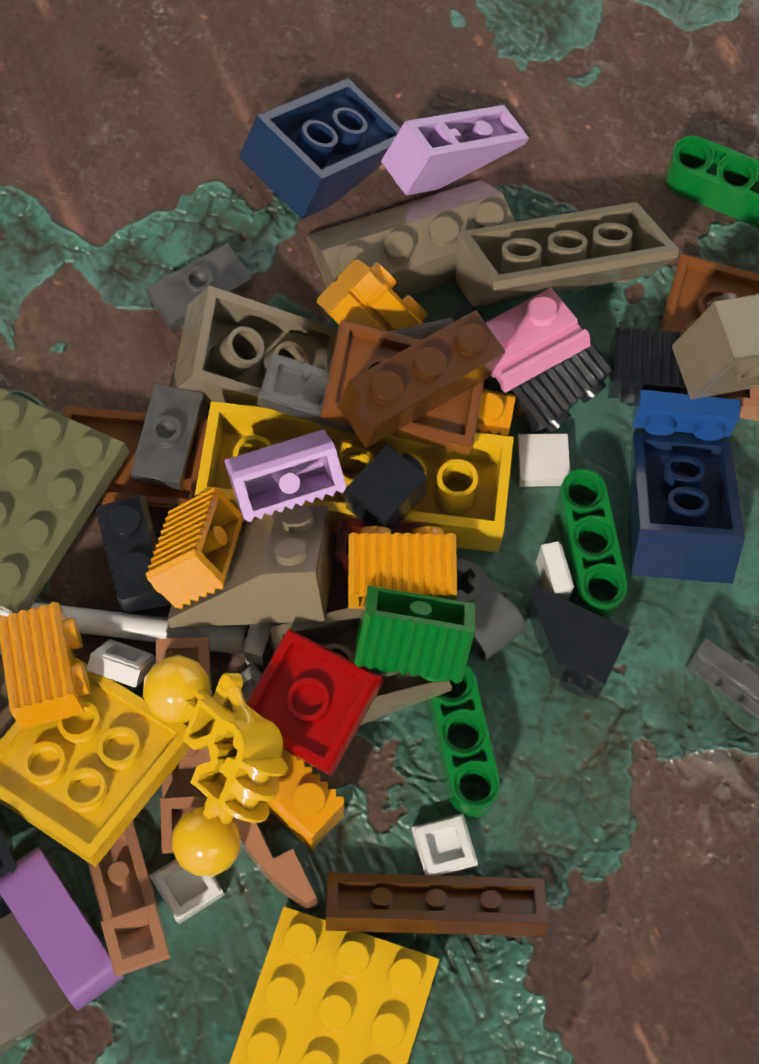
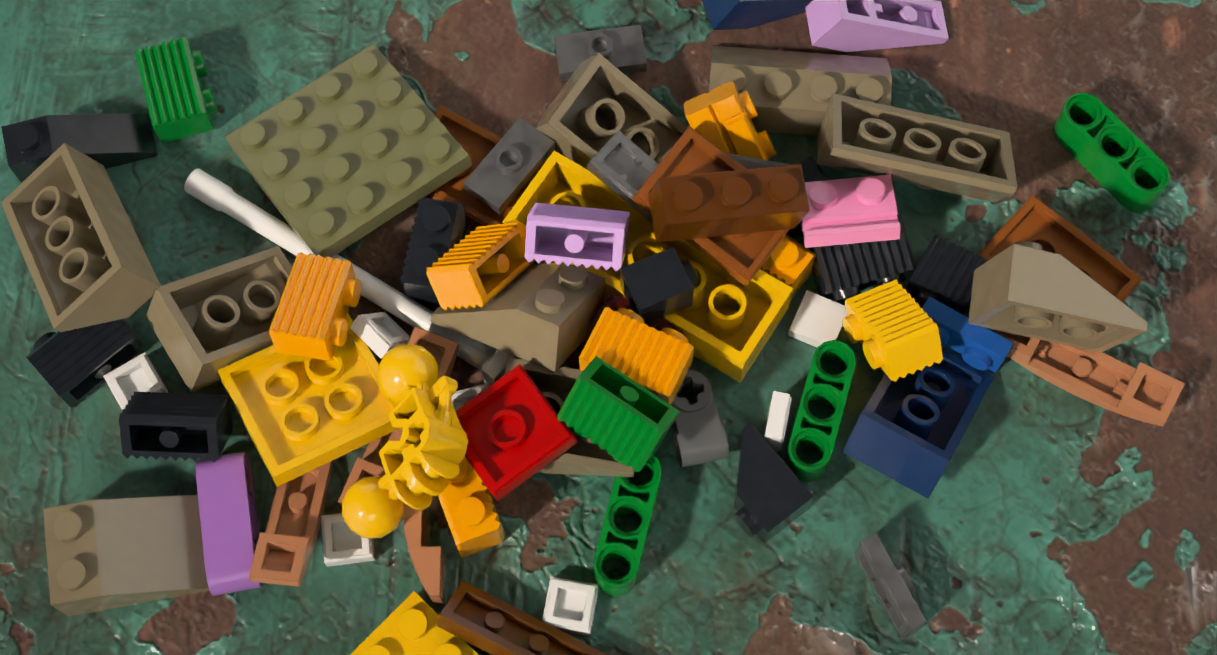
camera: 30 degrees right, 0 degrees up
none -> yellow brick [842,279,943,382]

